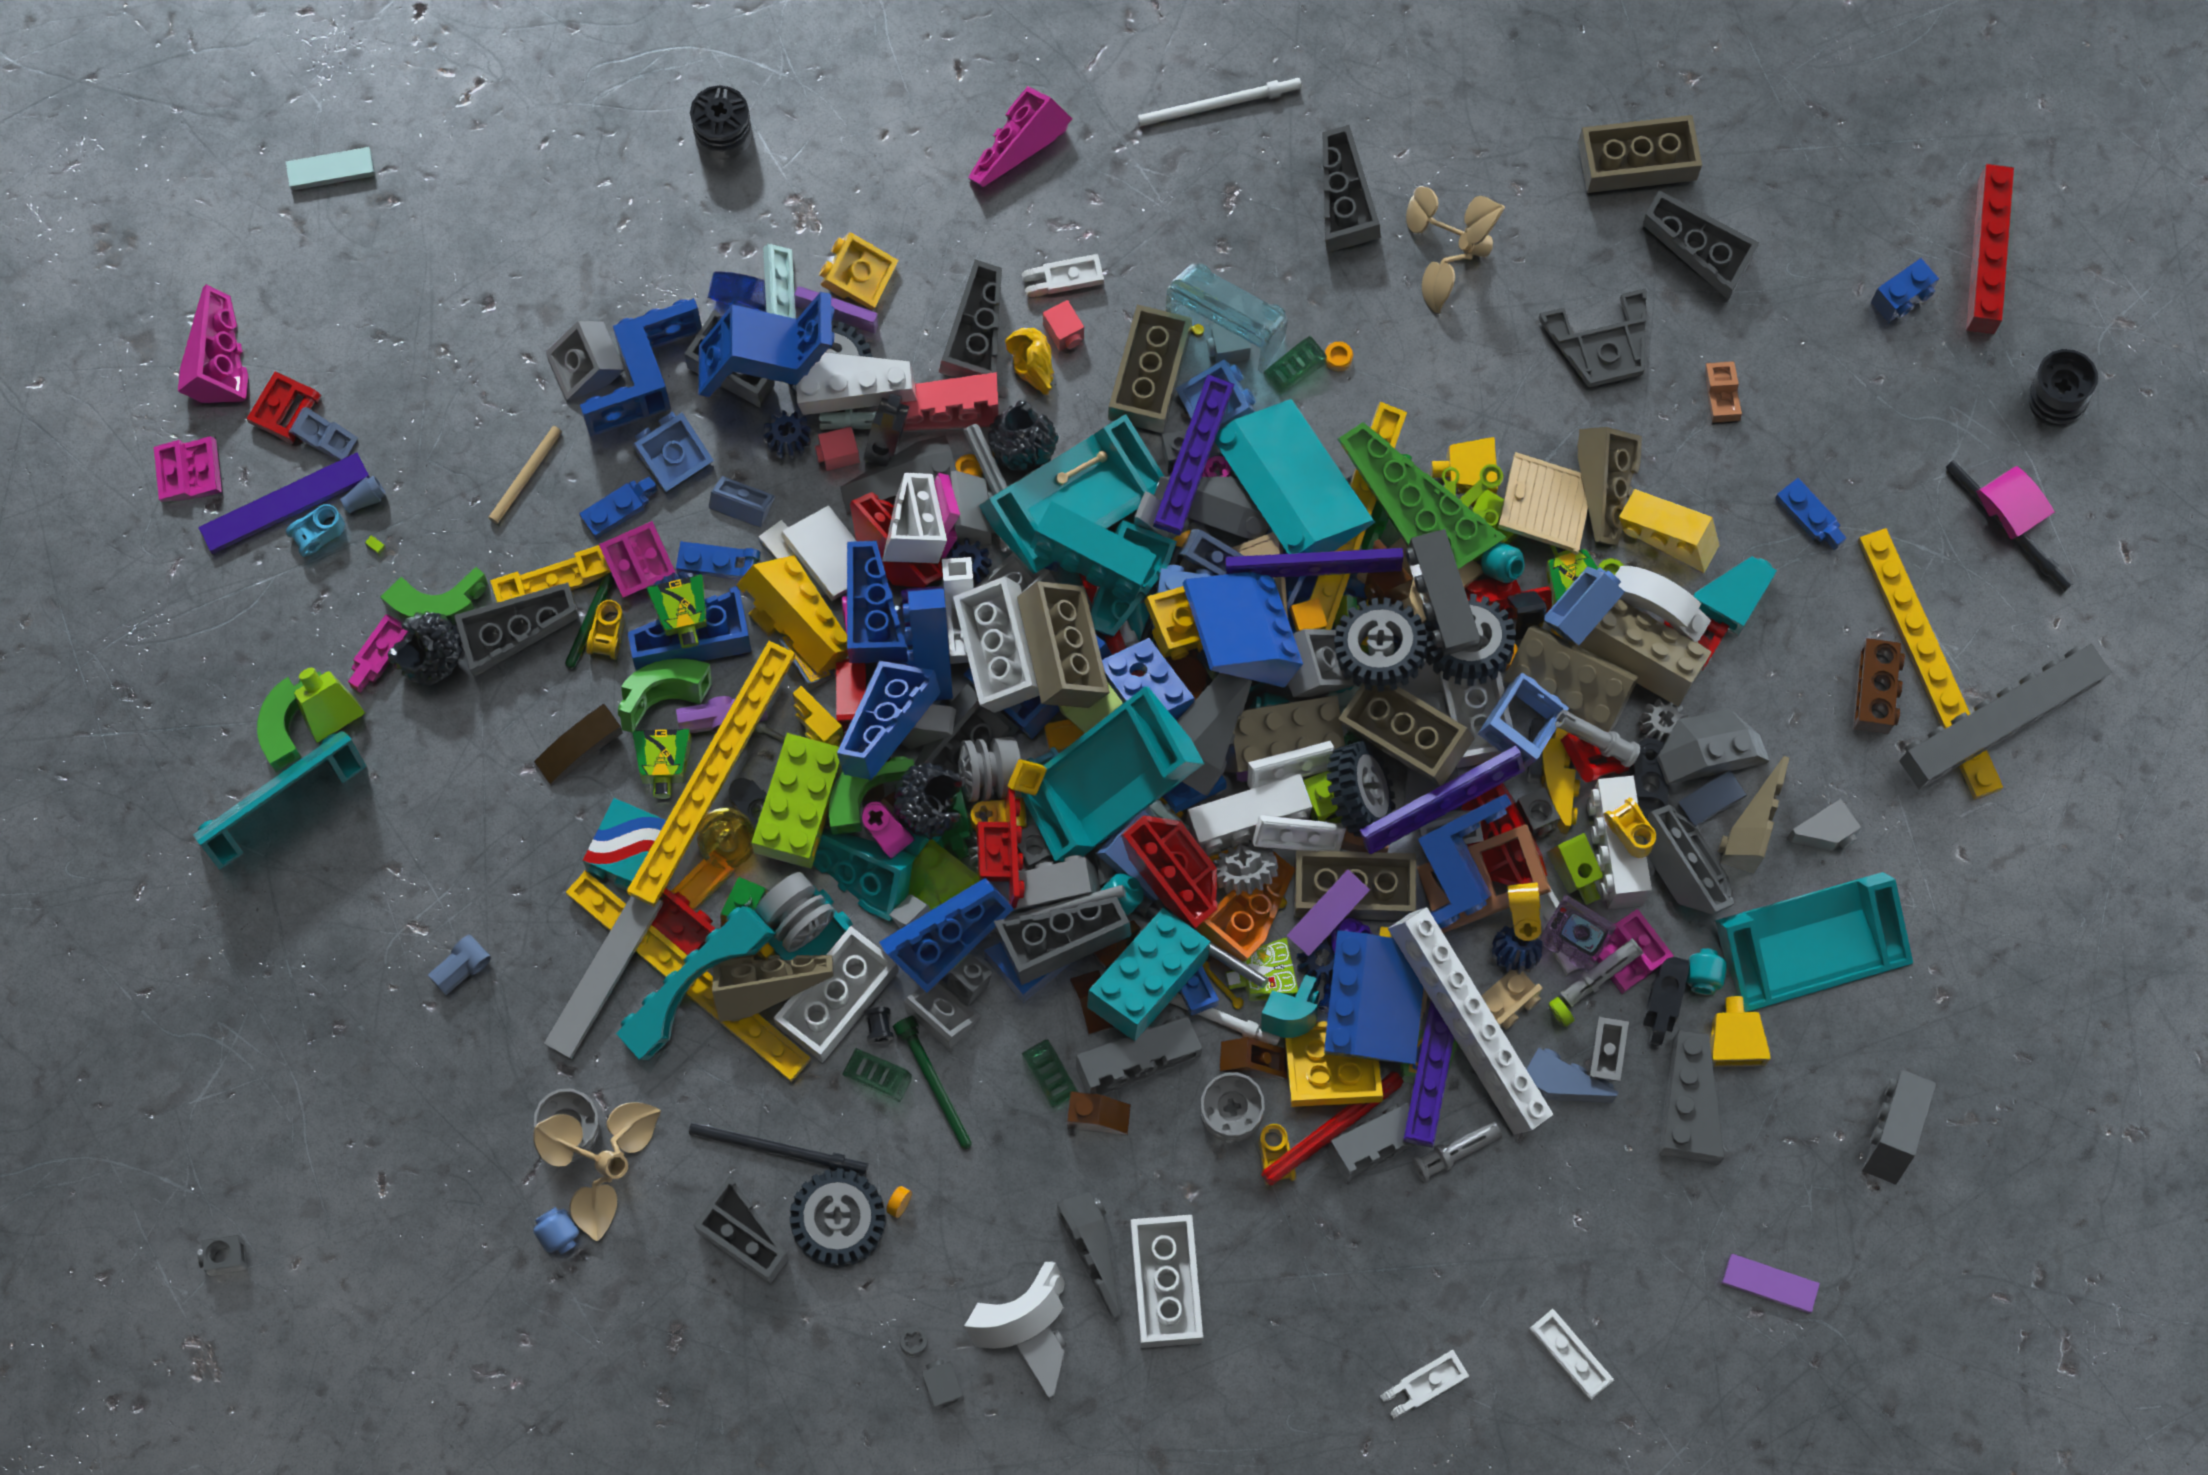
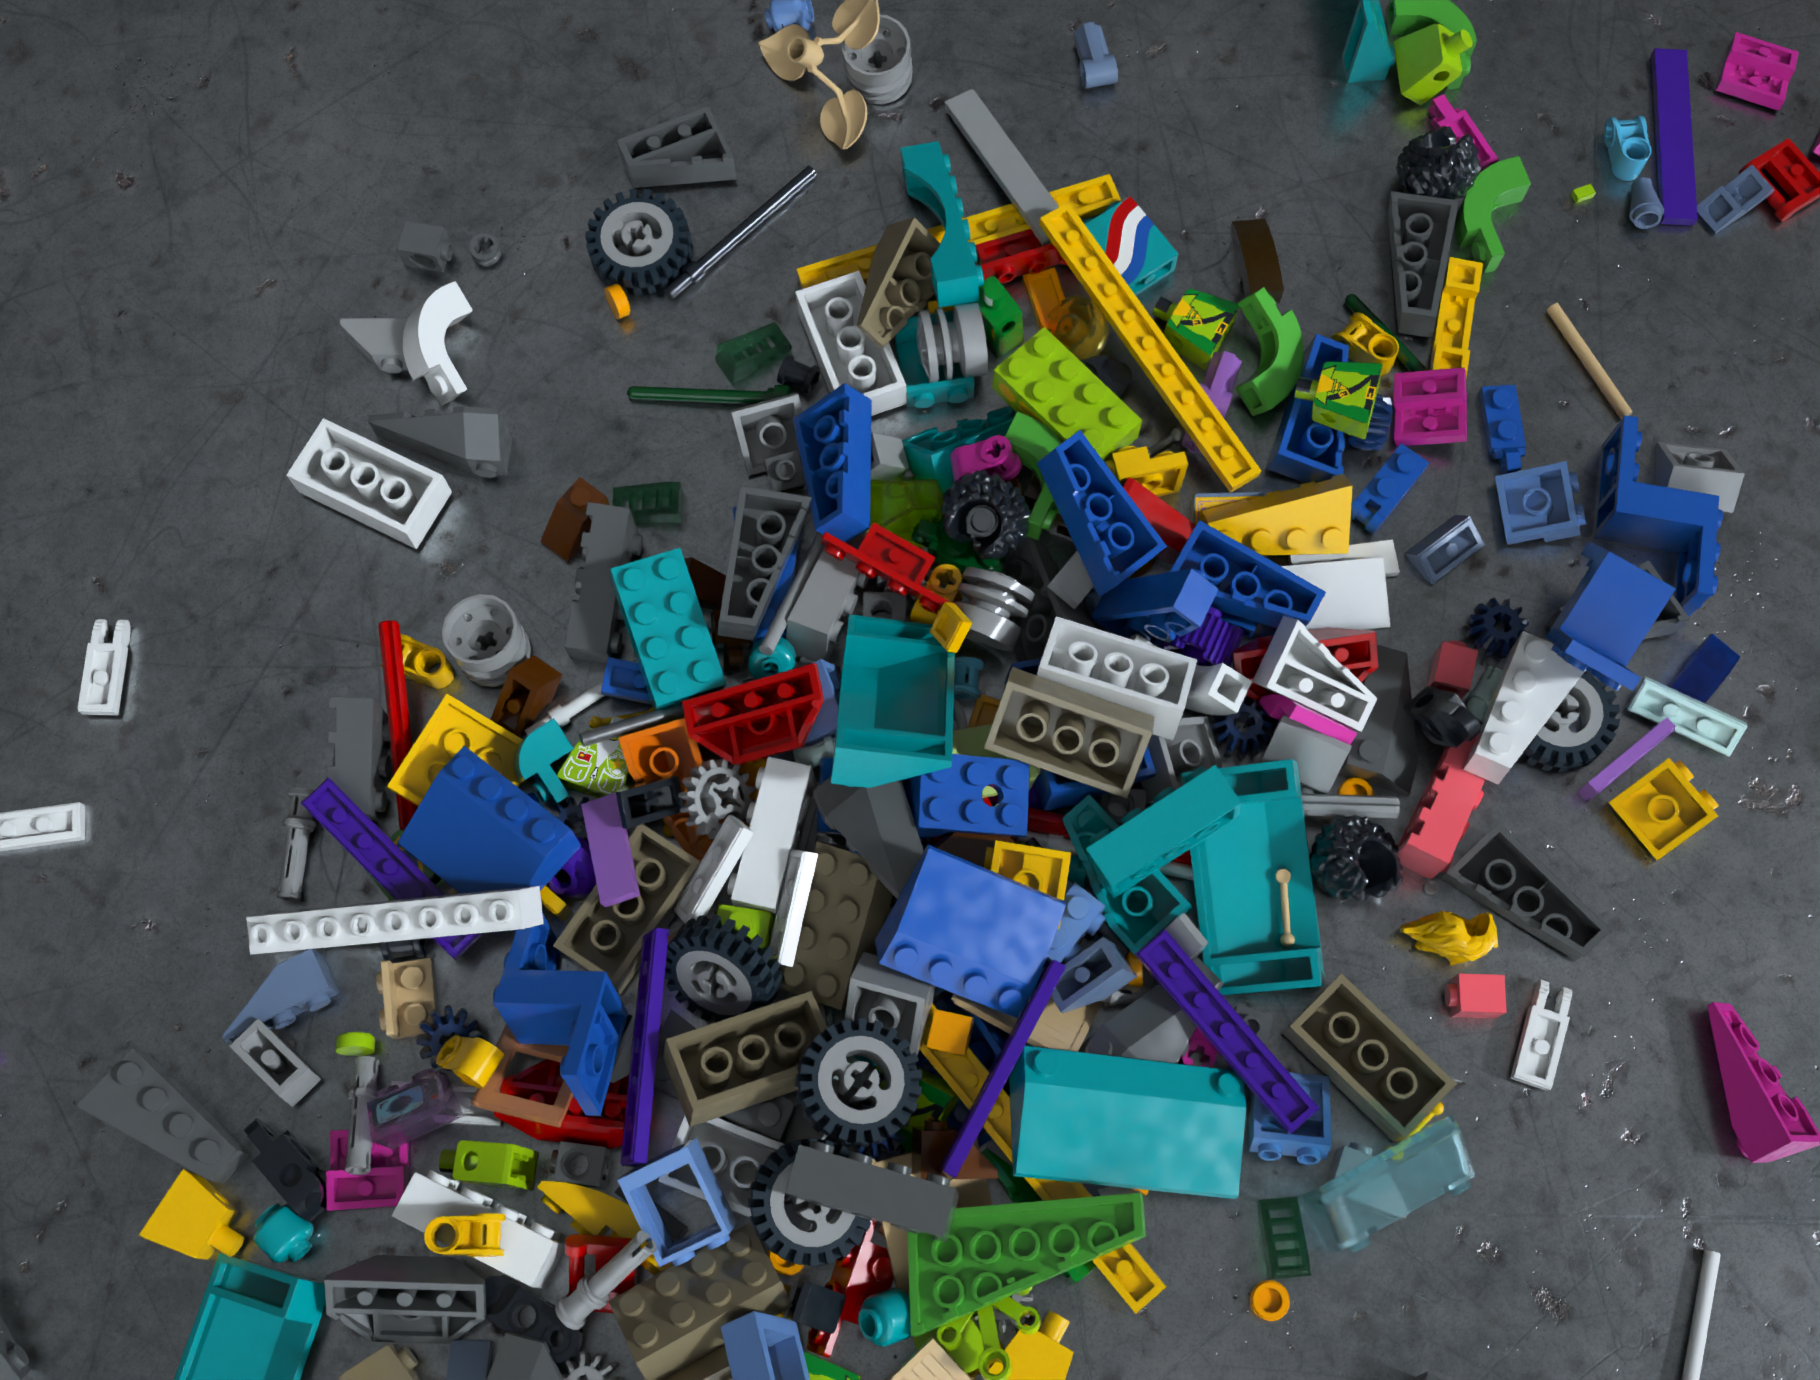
camera: 125 degrees right, 0 degrees up
none -> black slope [616,776,684,829]

